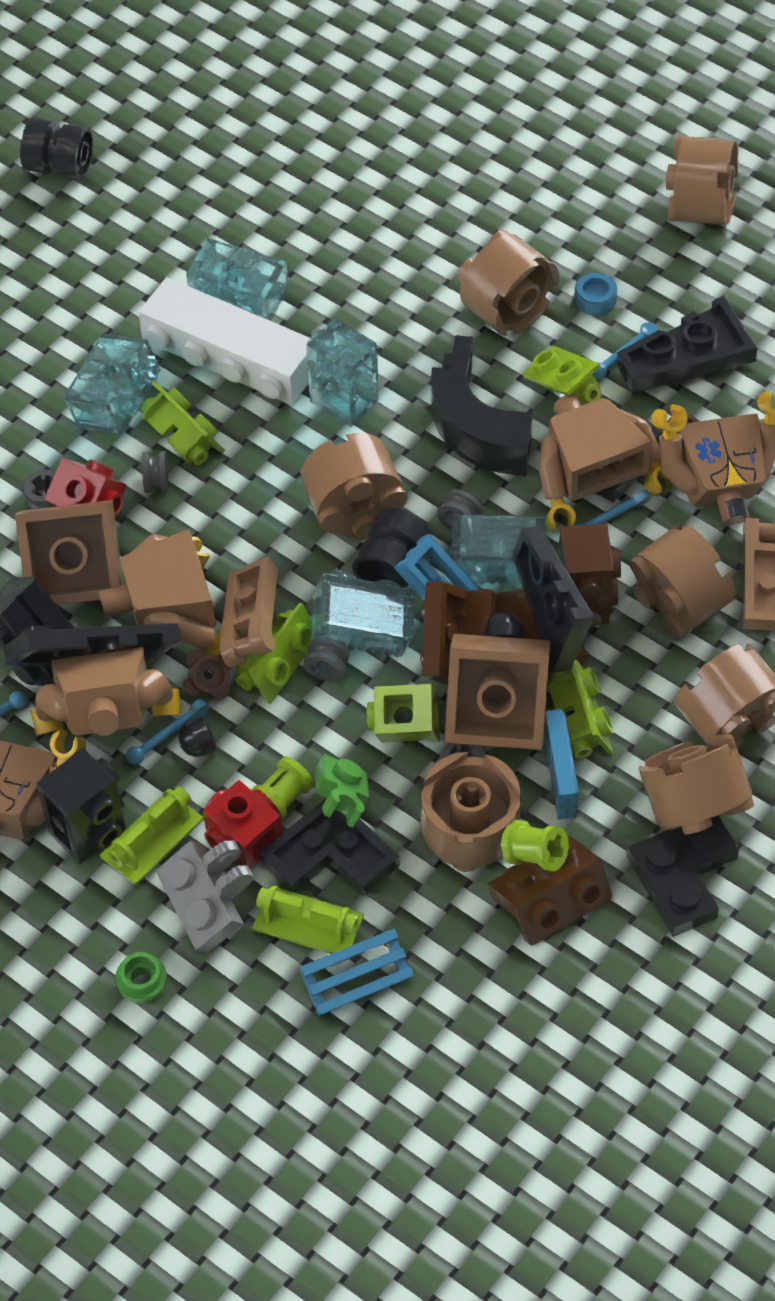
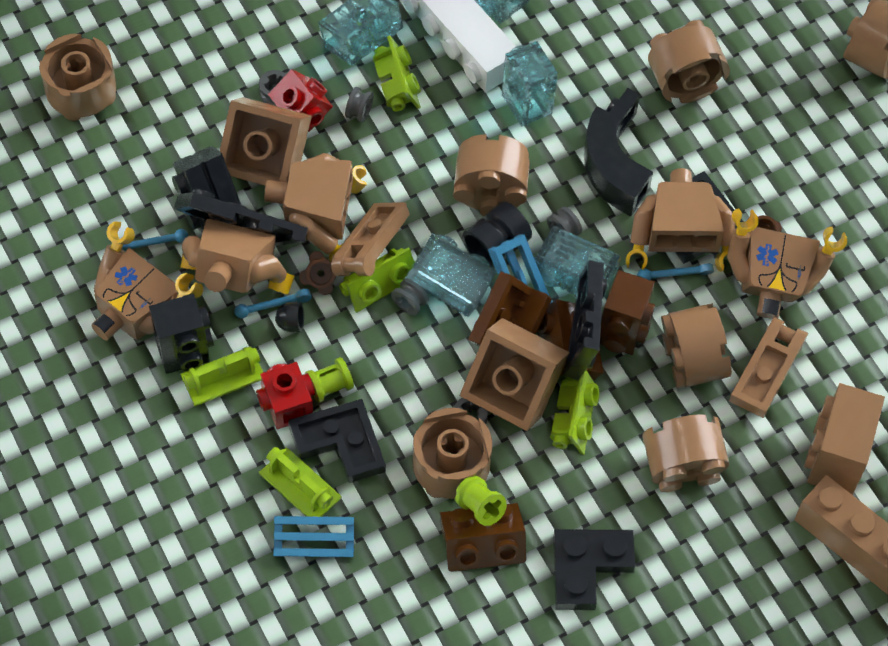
camera: 20 degrees right, 5 degrees up
bright green plate [115,952,167,1003] -> none
light grey hinge [155,840,254,954] -> none
bright green plate [315,754,369,828] -> none
lime brick [366,684,440,743] -> none
black hinge [484,612,523,639] -> none
lime hinge [522,345,601,405] -> none
dark azure tile [544,709,579,820] -> none
dark azure tile [574,273,617,315] -> none
dark azure hinge [592,322,658,379] -> none
black wing [617,295,757,393] -> none
medium nougat brick [638,734,754,834] -> none

